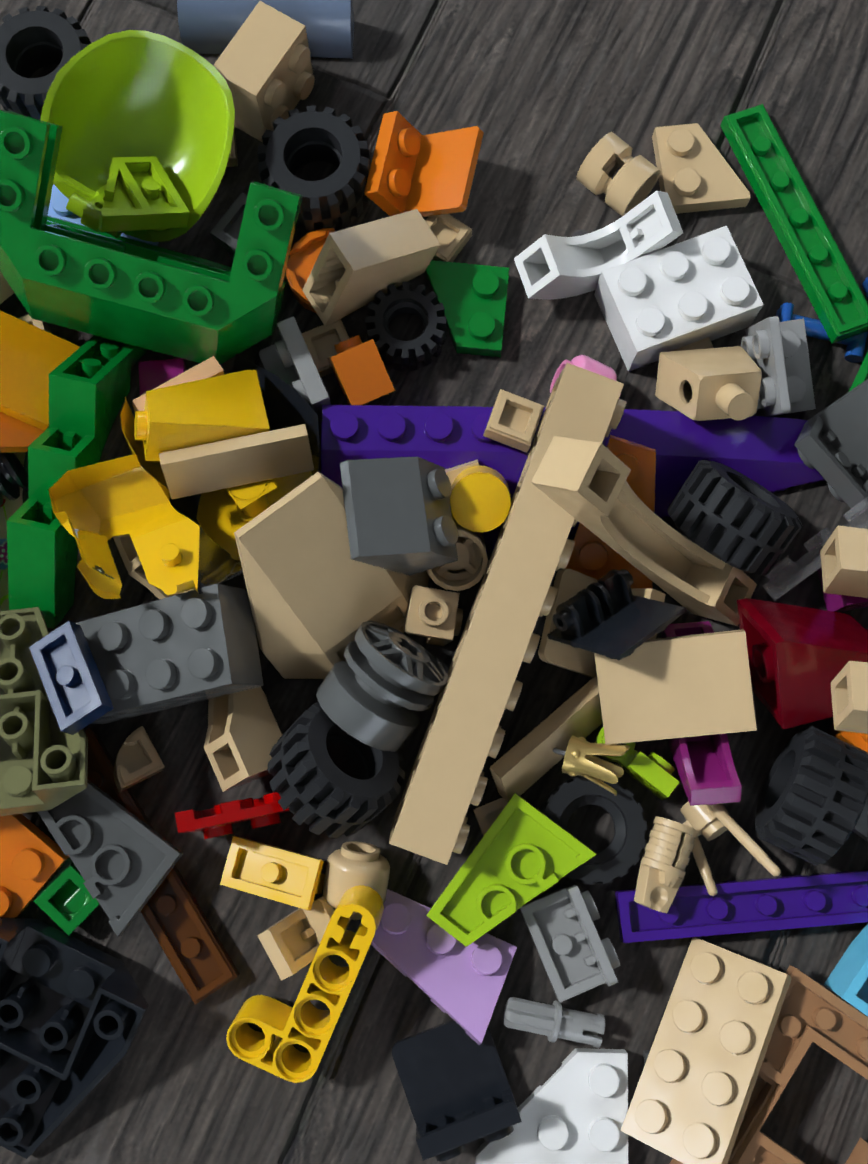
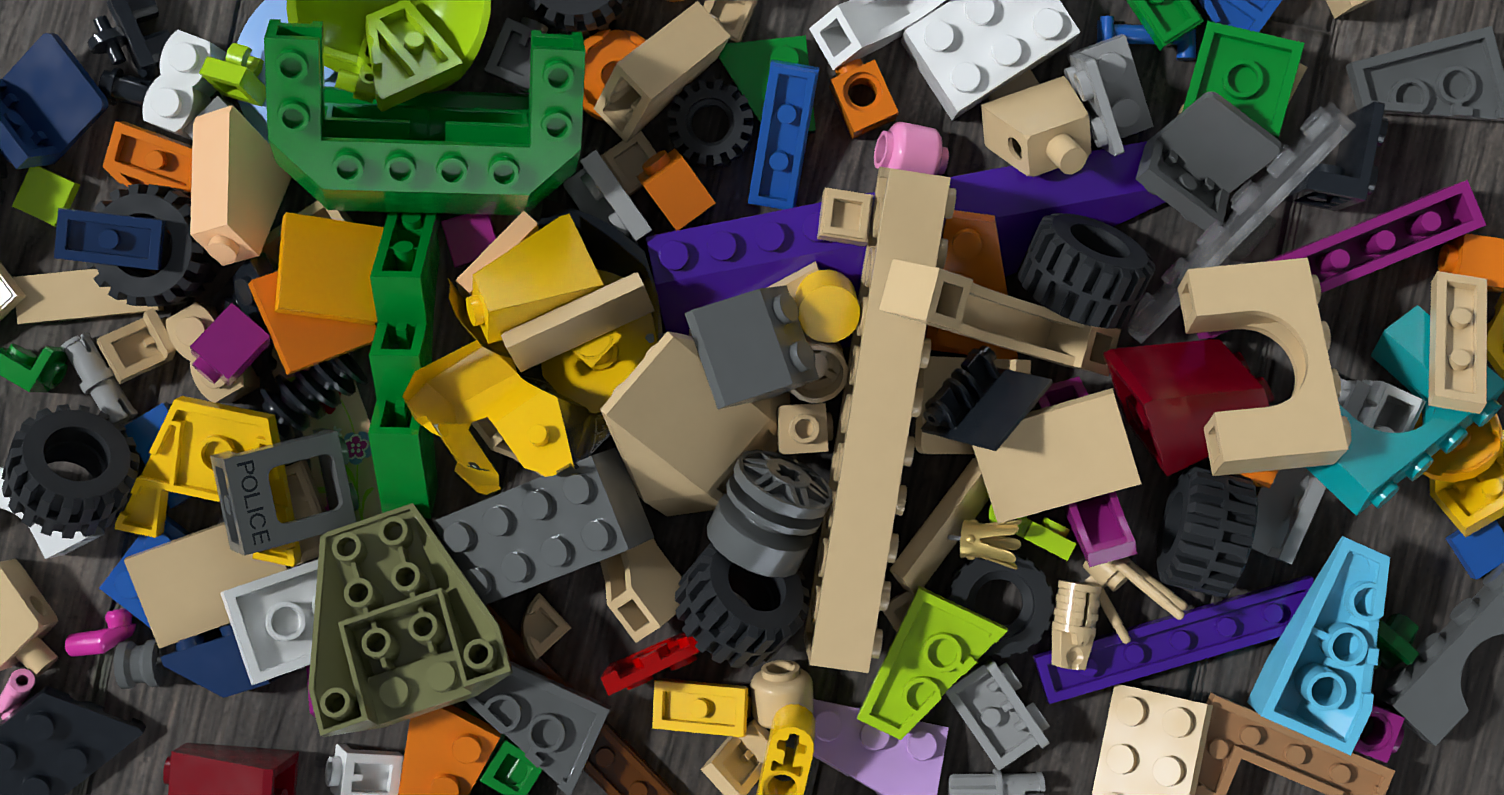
camera: 15 degrees left, 10 degrees up
plate [29,621,114,735] -> none
none -> blue tile [748,59,819,210]
none -> orange brick [829,58,899,139]

